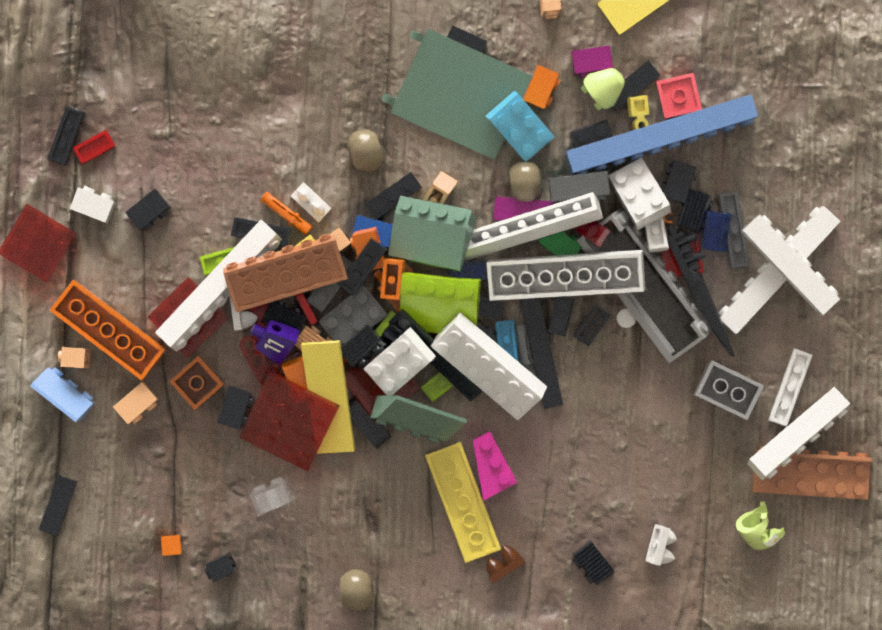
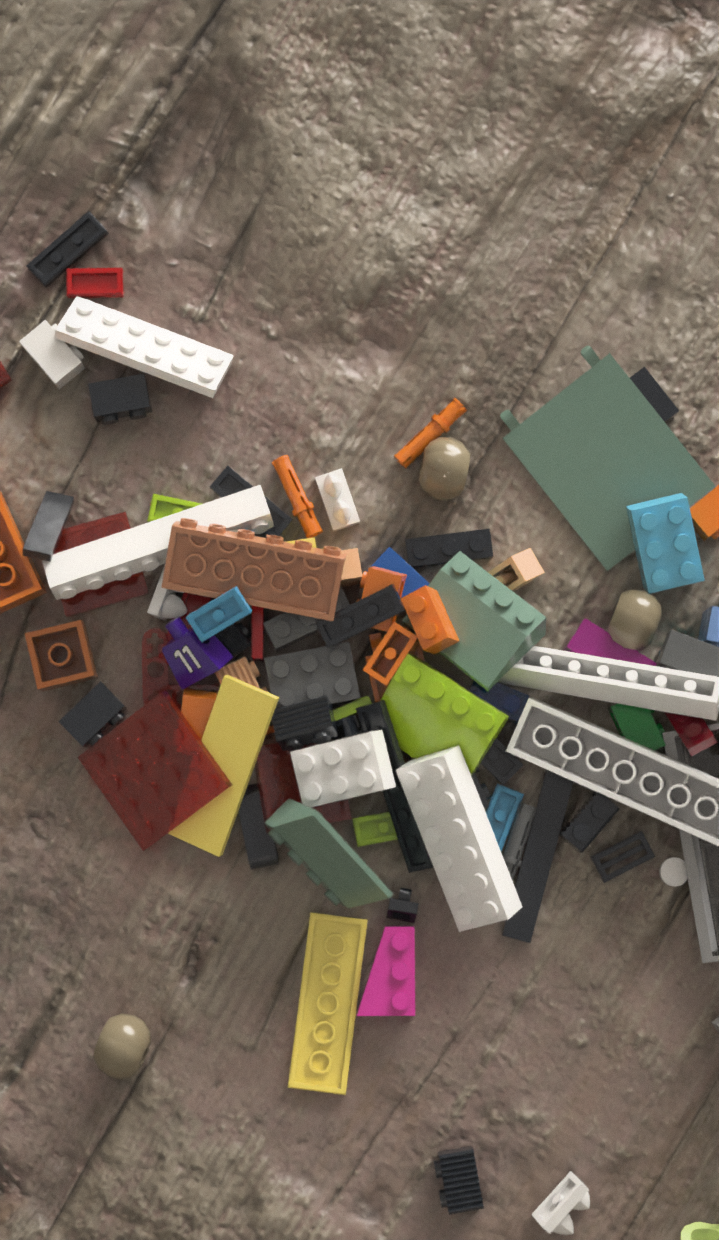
camera: 25 degrees right, 5 degrees down
clear brick [249,476,296,516] -> none
reddish brown tile [487,544,525,583] -> none
none -> tile [23,491,74,562]
none -> white plate [54,296,234,398]
none -> dark azure plate [186,586,252,642]
none -> black tile [386,888,419,923]
none -> orange pin [394,398,467,469]
none -> orange brick [401,585,459,654]

